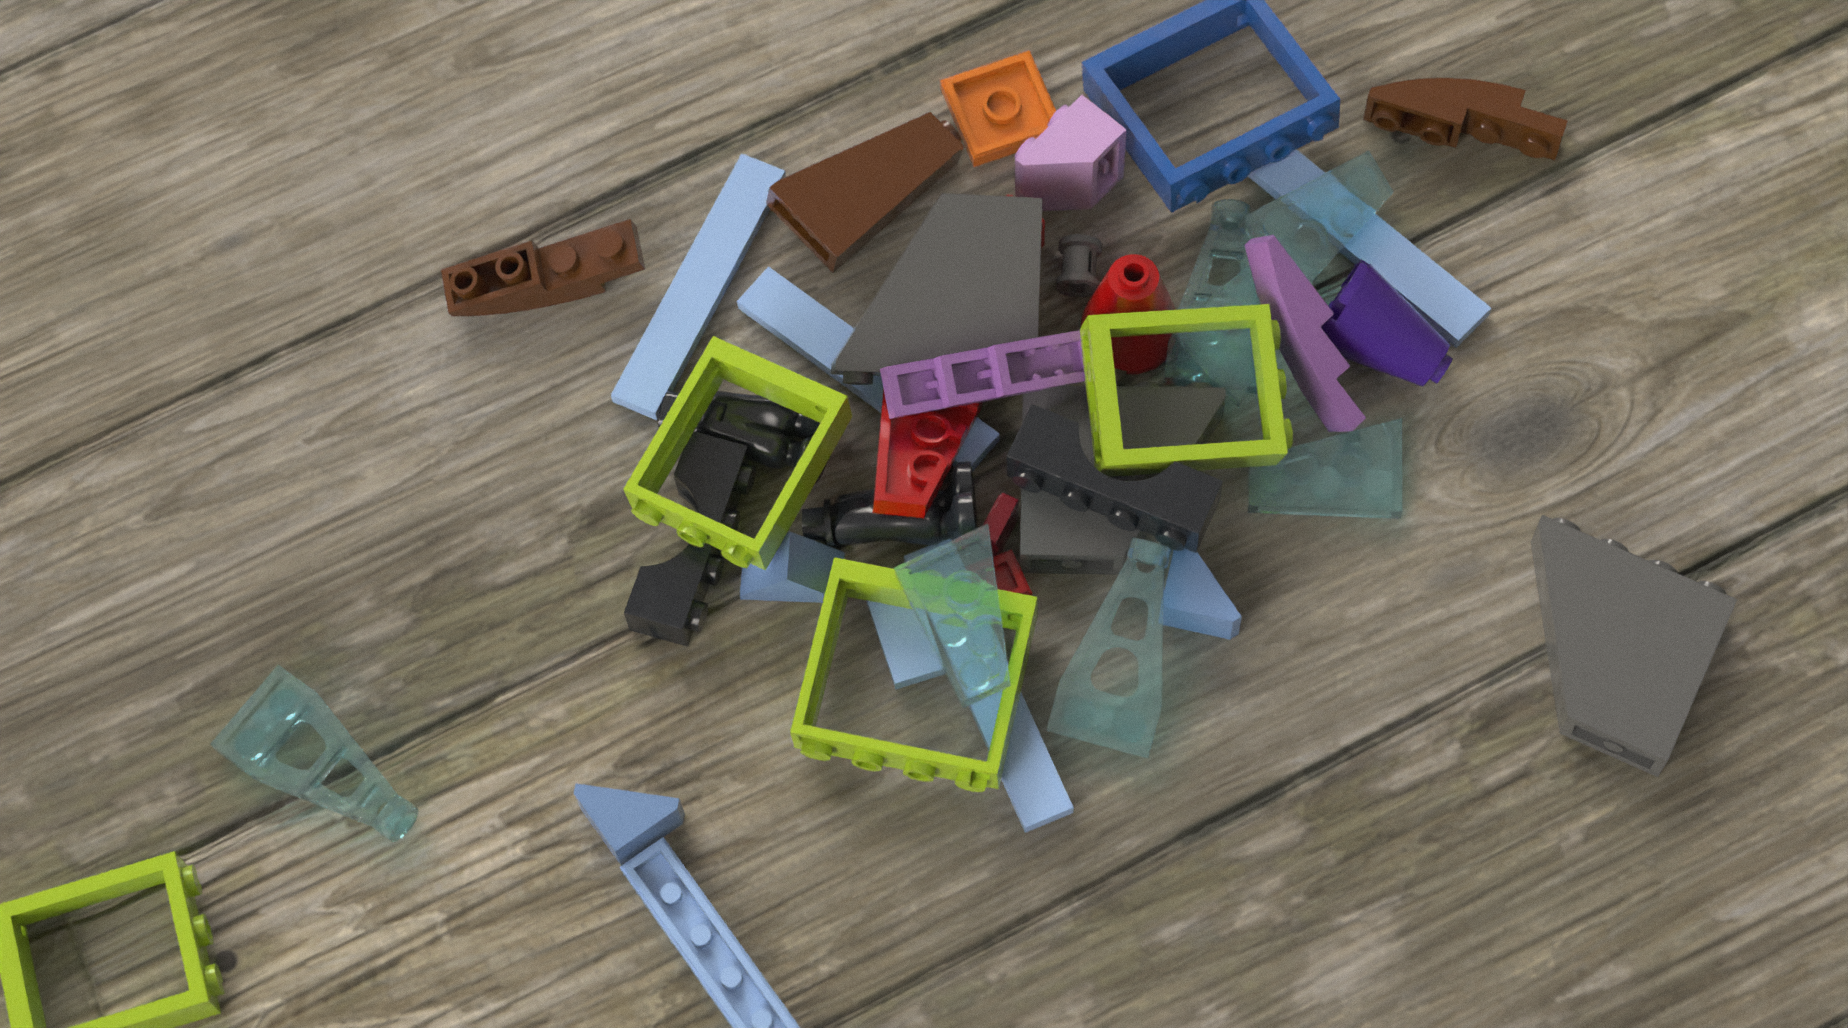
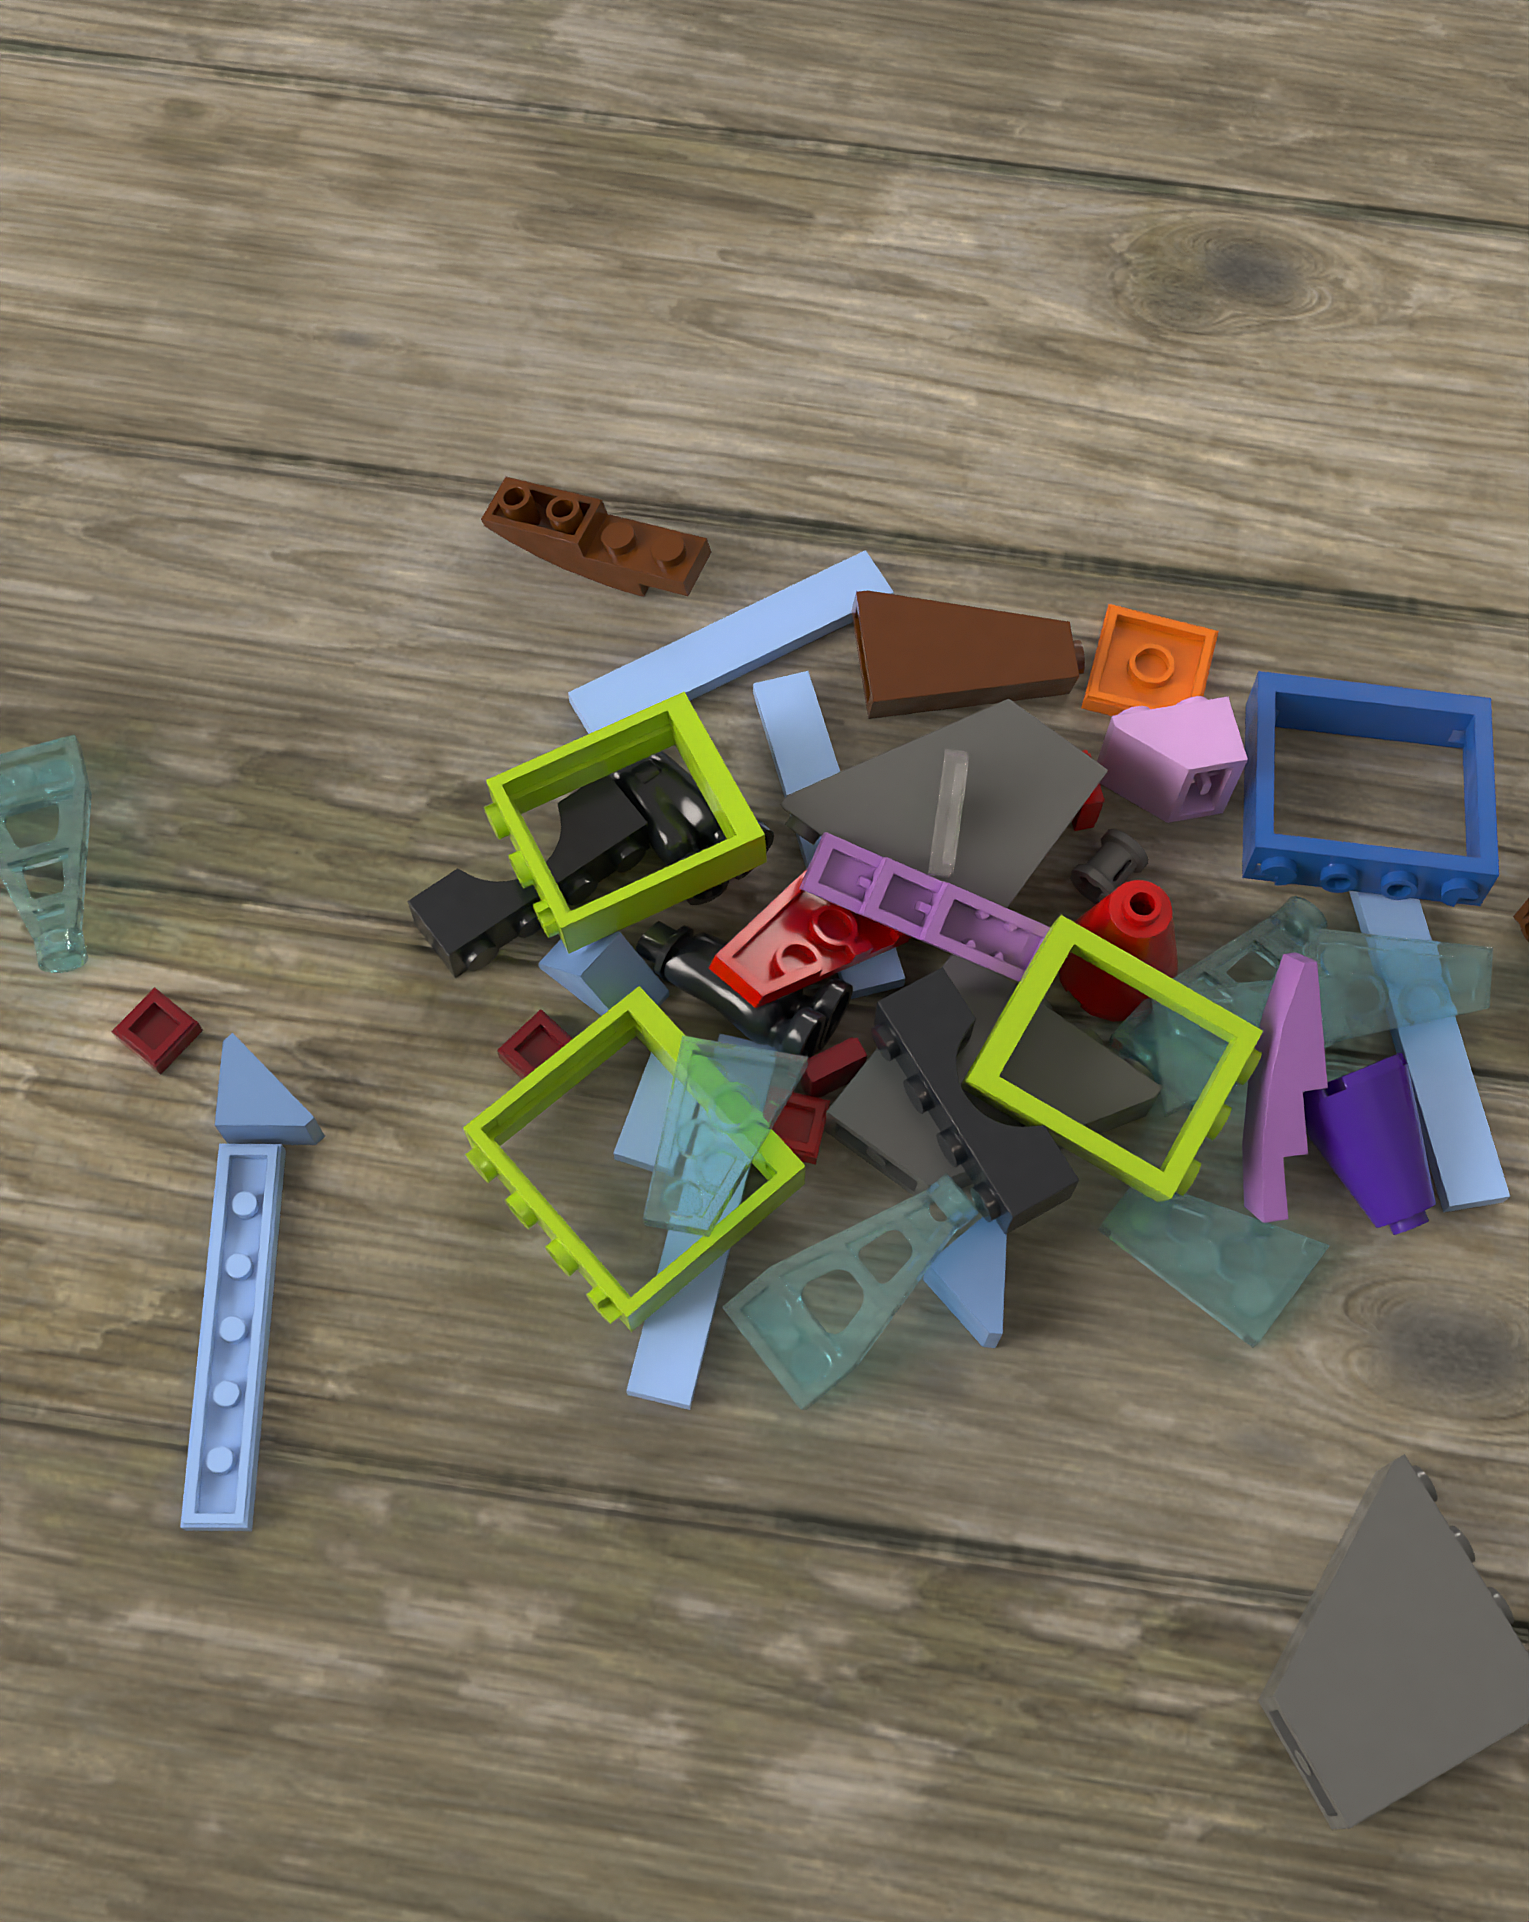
camera: 30 degrees right, 0 degrees up
none -> dark red tile [111,987,203,1075]
none -> dark red tile [497,1009,573,1079]
none -> clear tile [928,749,970,879]

